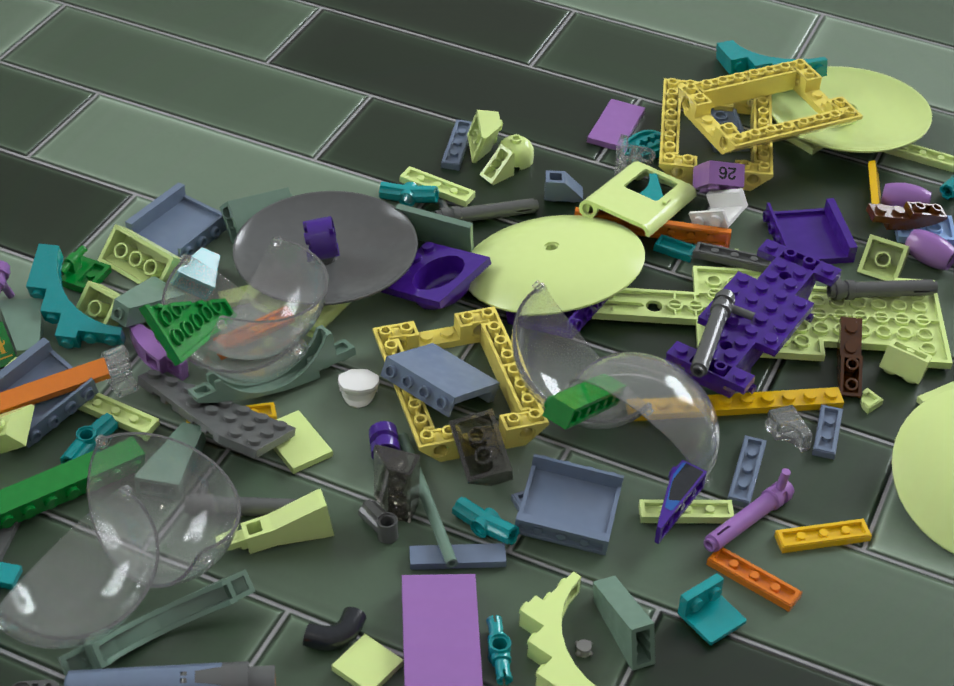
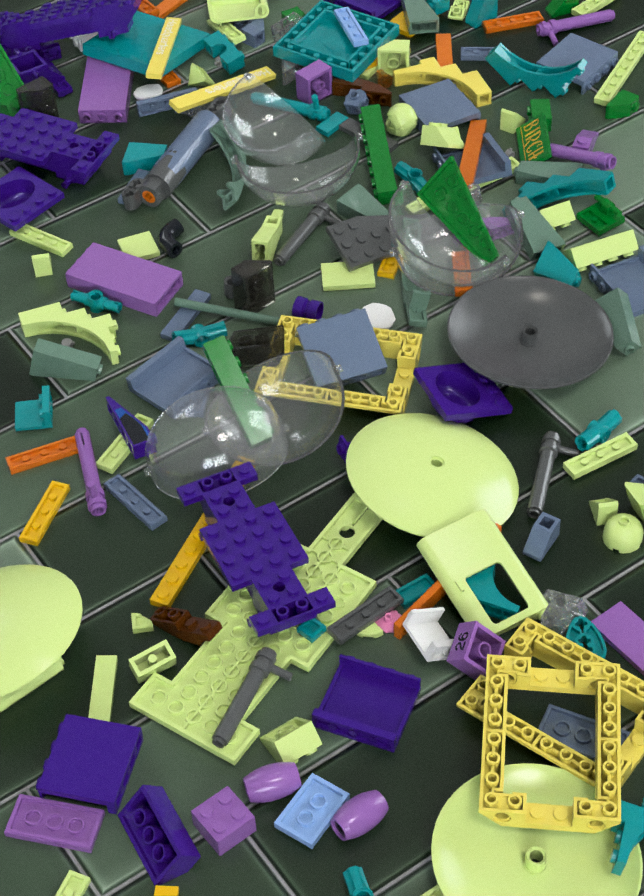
camera: 125 degrees right, 5 degrees up
dark purple brick [303,216,340,262] -> none
sand green tile [395,203,474,252] -> none
dark grey cylinder [690,289,755,378] -> none
clear arch [765,405,813,452] -> none
sand blue tile [812,404,843,460] -> none
reddish brown slope [866,201,947,230] -> none
yellow tile [868,160,881,204] -> none

